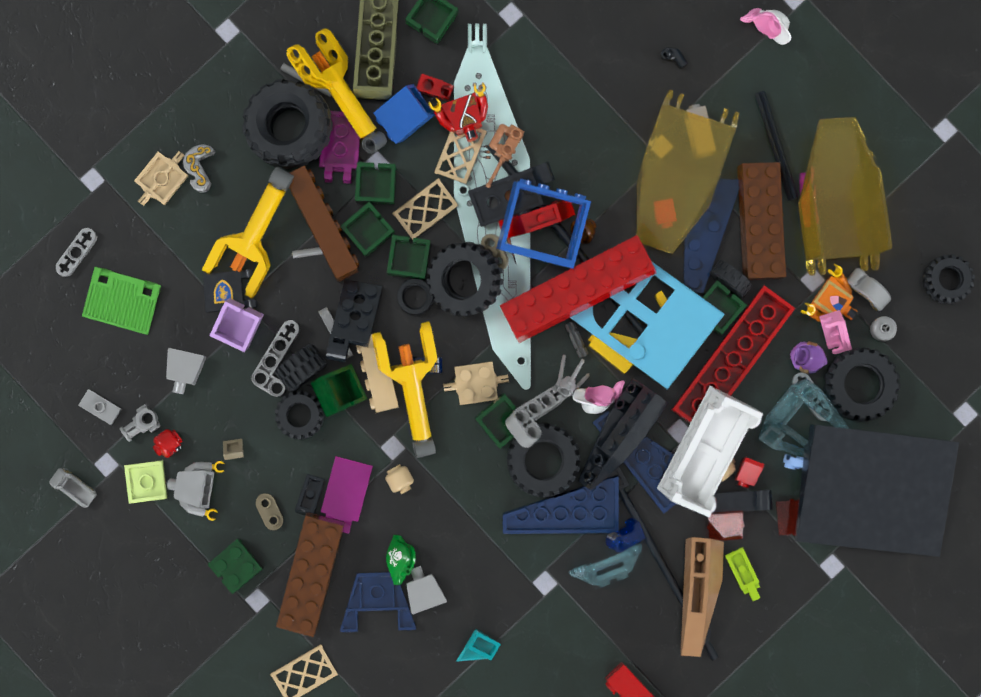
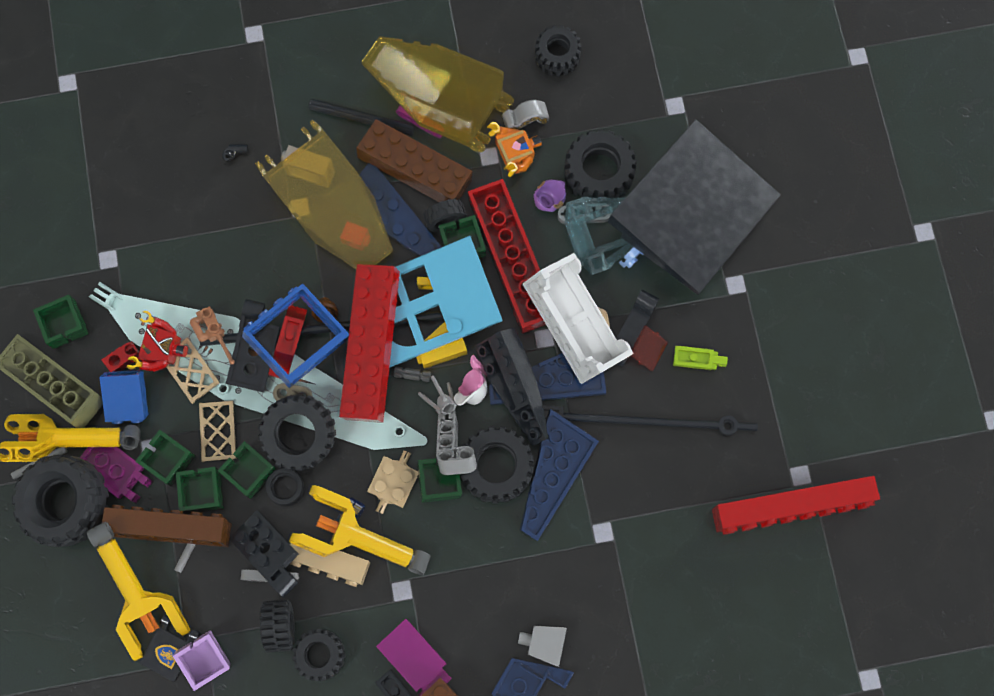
camera: 55 degrees left, 10 degrees down
tan plate [134,151,188,206] -> none
light grey animal [183,144,216,193] -> none
light grey beam [252,320,300,397] -> none
dark green piece [311,364,367,417] -> none
tan head [385,465,414,494] -> none
green hat [386,535,416,585] -> none
teal slope [456,628,501,661] -> none
clear light blue windscreen [568,543,642,588] -> none
clear blue leg [606,518,645,552] -> none
medium nougat wedge [681,537,724,657] -> none
slope [734,458,764,489] -> none
bright pink hair [740,8,791,45] -> none
clear red piece [776,499,799,536] -> none
bright pink hinge [819,310,852,354] -> none
light grey head [870,316,897,342] -> none

